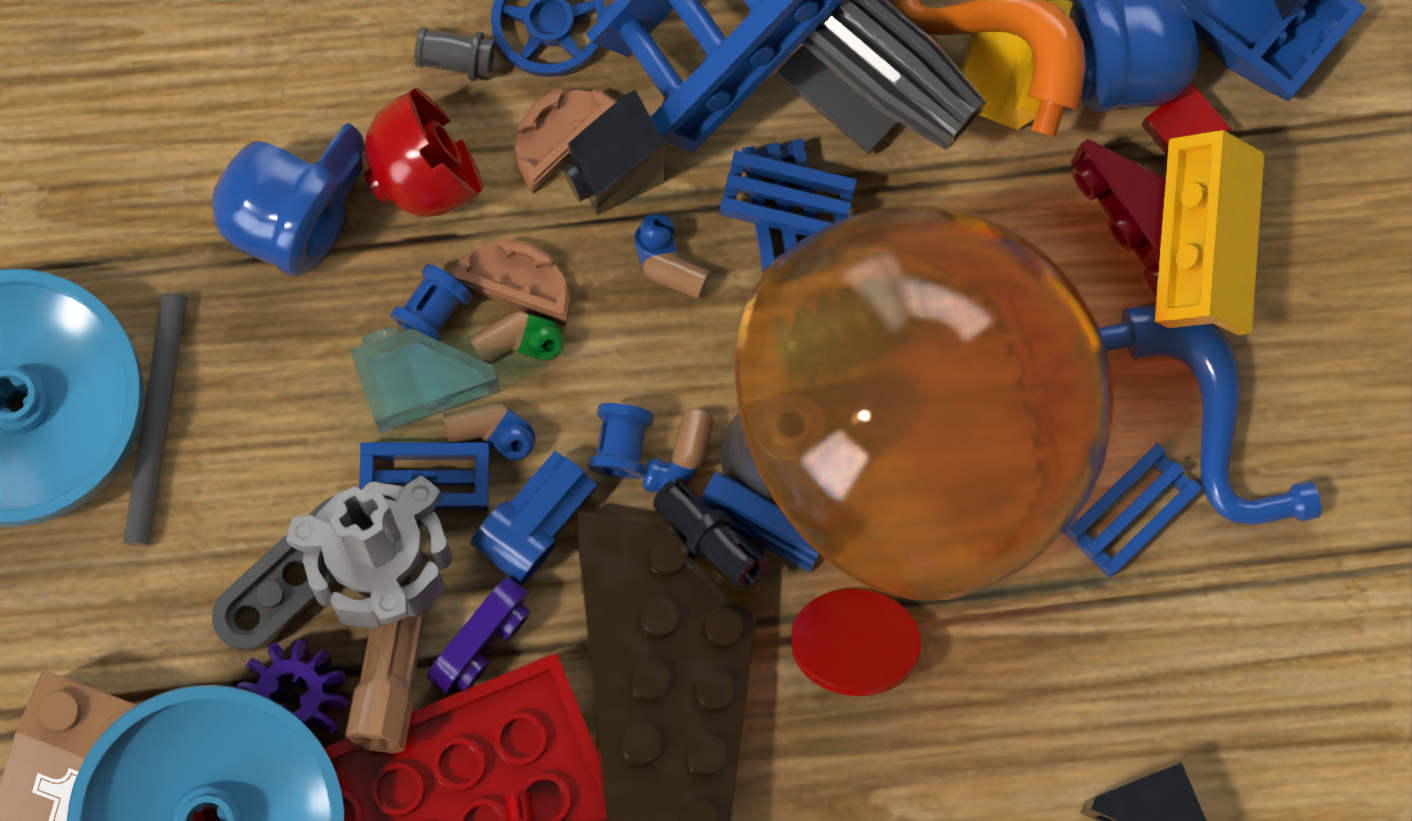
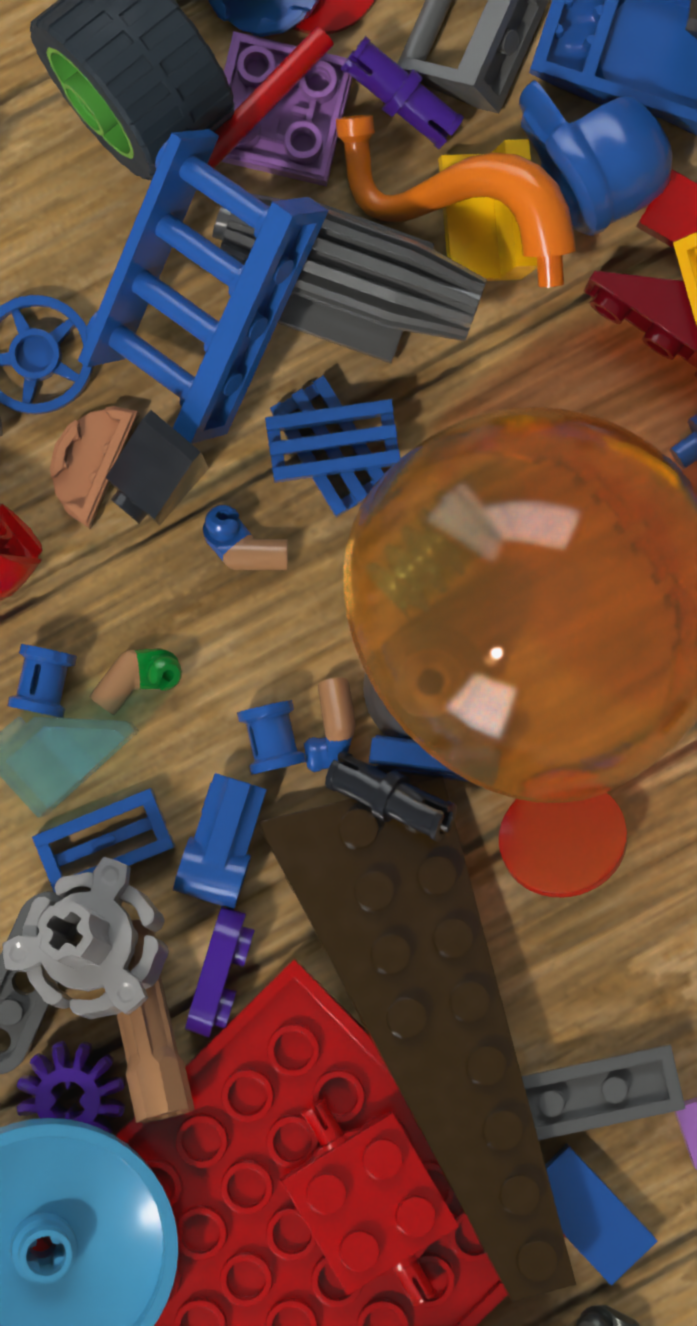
camera: 15 degrees left, 10 degrees up
arm [443,403,535,461] -> none
nougat tile [450,239,570,326] -> none

